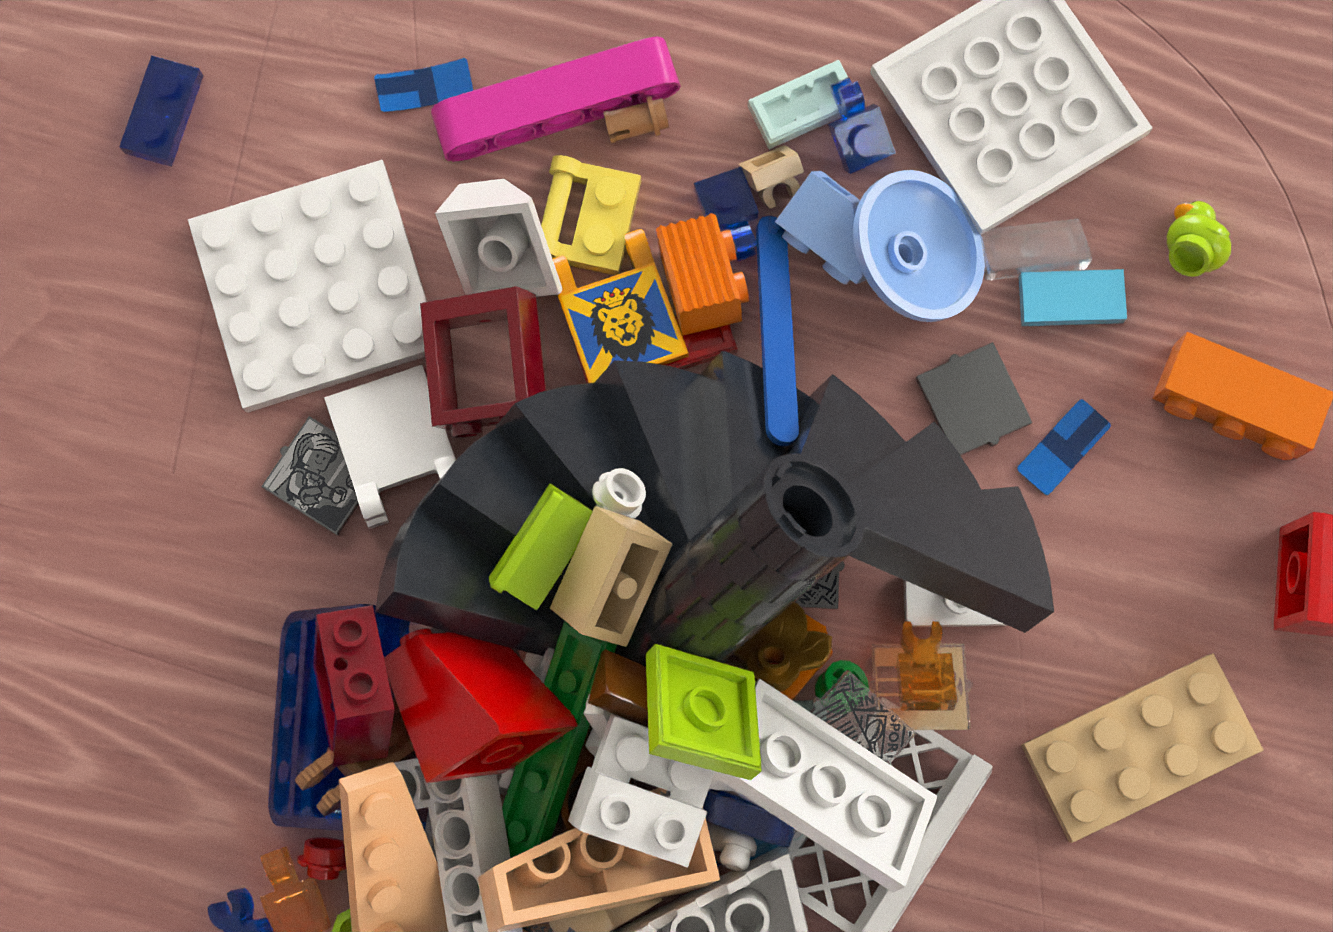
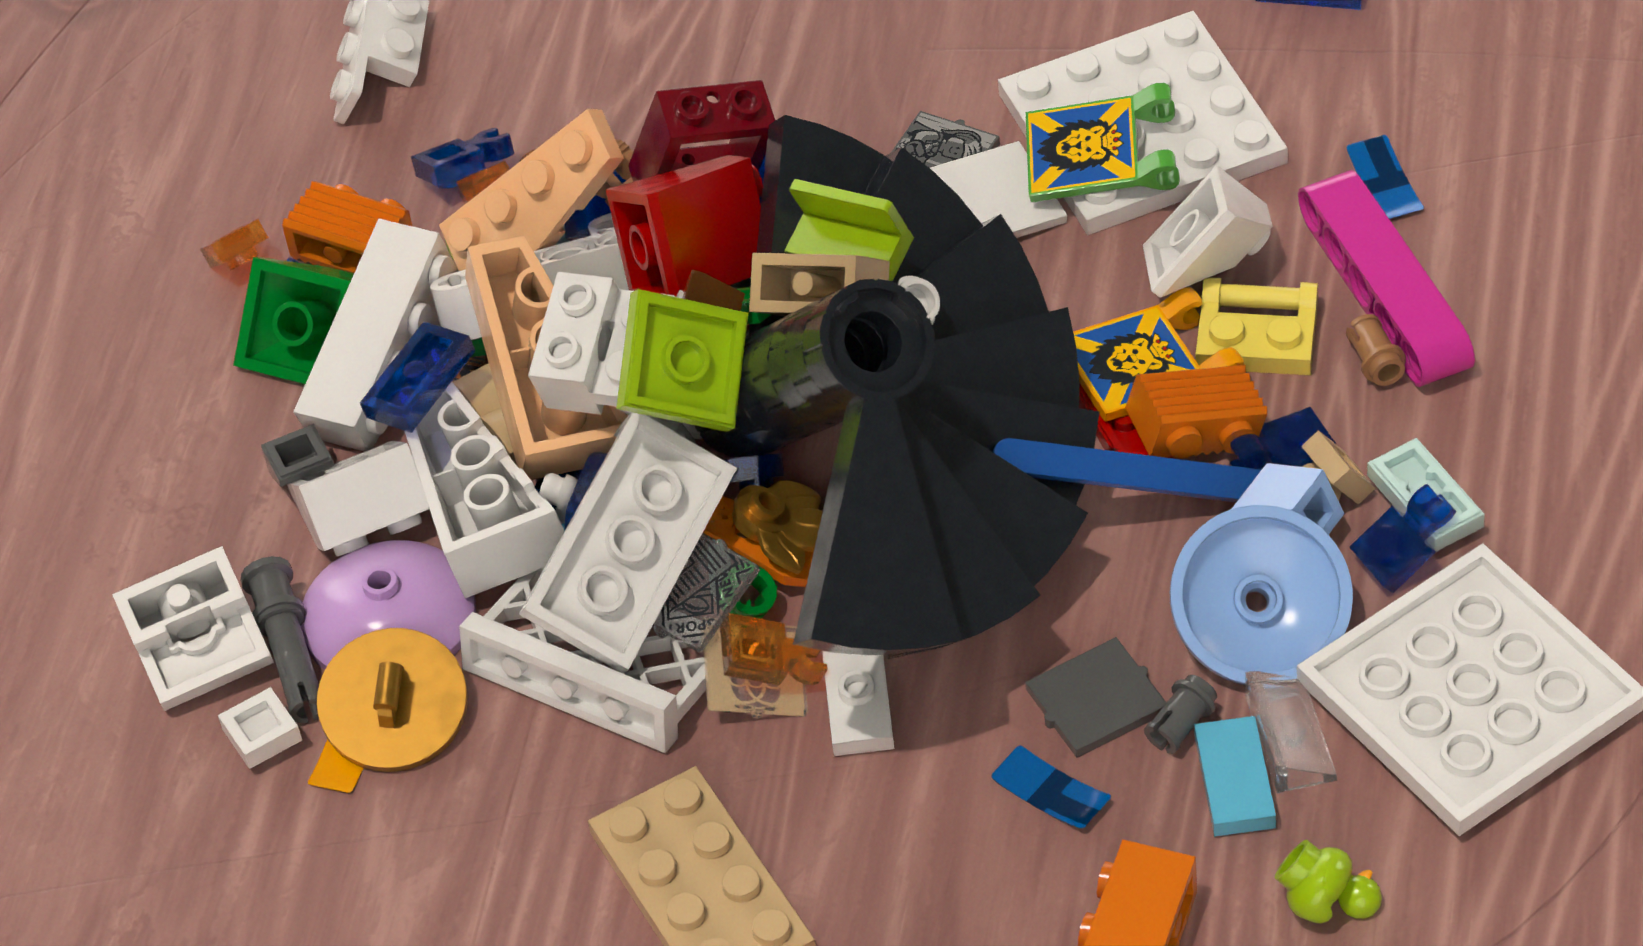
camera: 90 degrees right, 30 degrees down
dark red window [420,286,546,438] -> none
none -> flag [1025,83,1180,202]
none -> dark grey pin [1144,675,1217,754]

